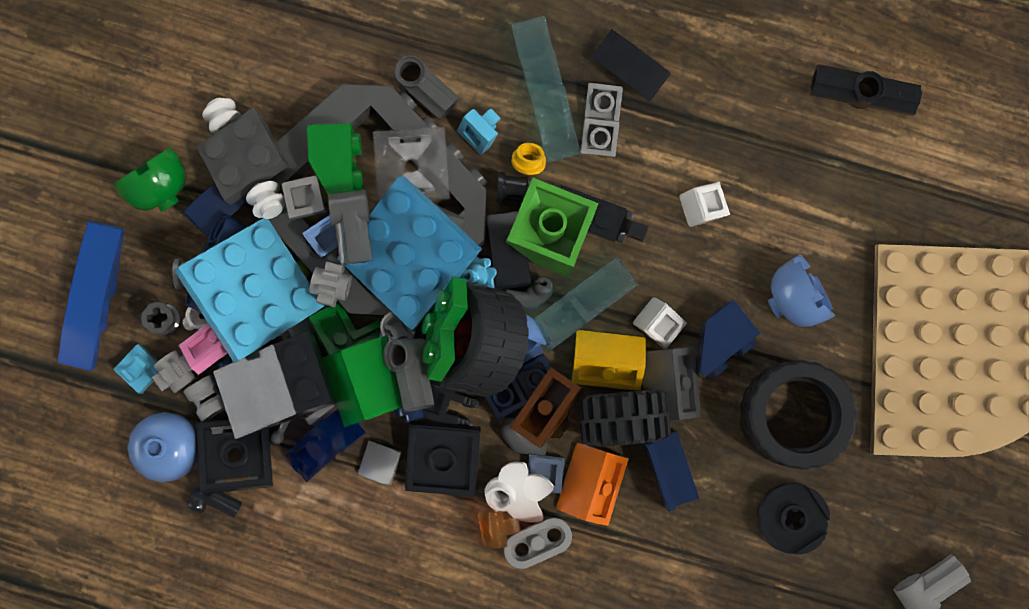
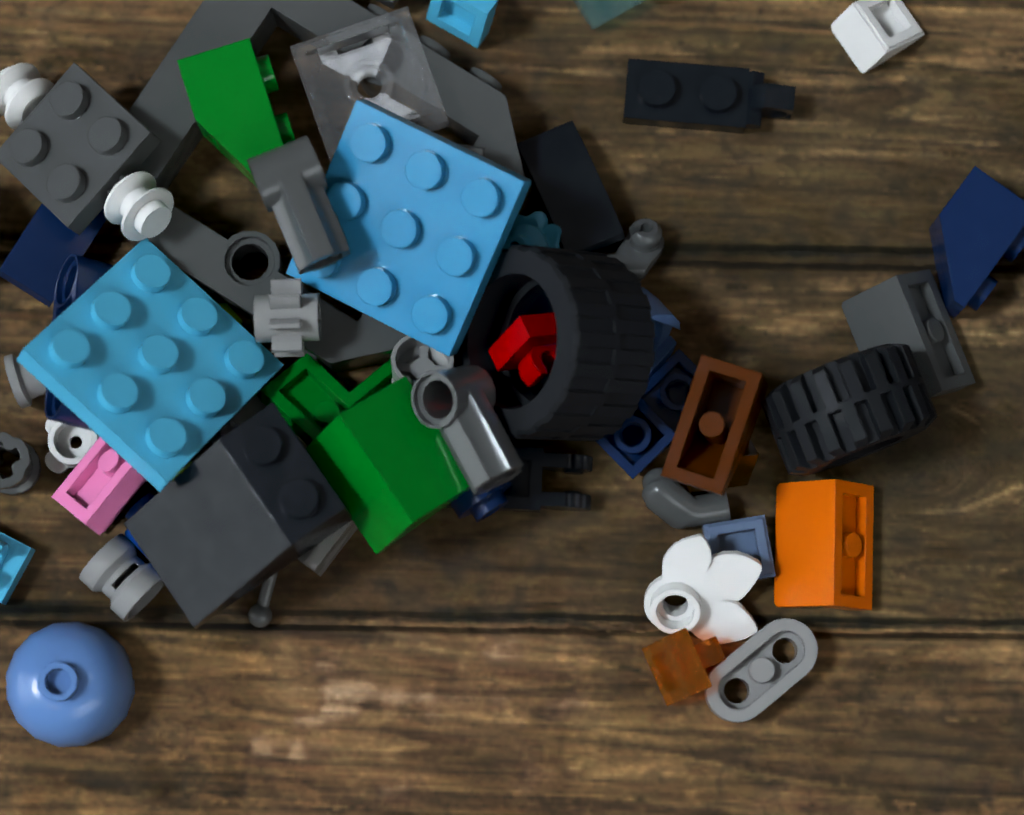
camera: 15 degrees left, 5 degrees down
light grey gear [152,350,196,394] -> none
black arm [187,488,242,518] -> none
black piece [196,419,273,495] -> none
light grey tile [281,175,326,220] -> none
clear blue slope [285,410,366,482] -> none
light blue slope [302,215,338,258] -> none
light grey slope [358,441,402,486] -> none
black tile [405,421,481,497] -> none
green plate [422,277,468,382] -> none
black bush [497,172,534,204] -> none
bright green slope [506,178,599,278] -> none
yellow plate [511,143,546,175] -> none
clear light blue slope [533,257,638,352] -> none
yellow panel [571,330,646,391] -> none
white slope [633,298,687,350] -> none
dark blue panel [643,431,699,512] -> none

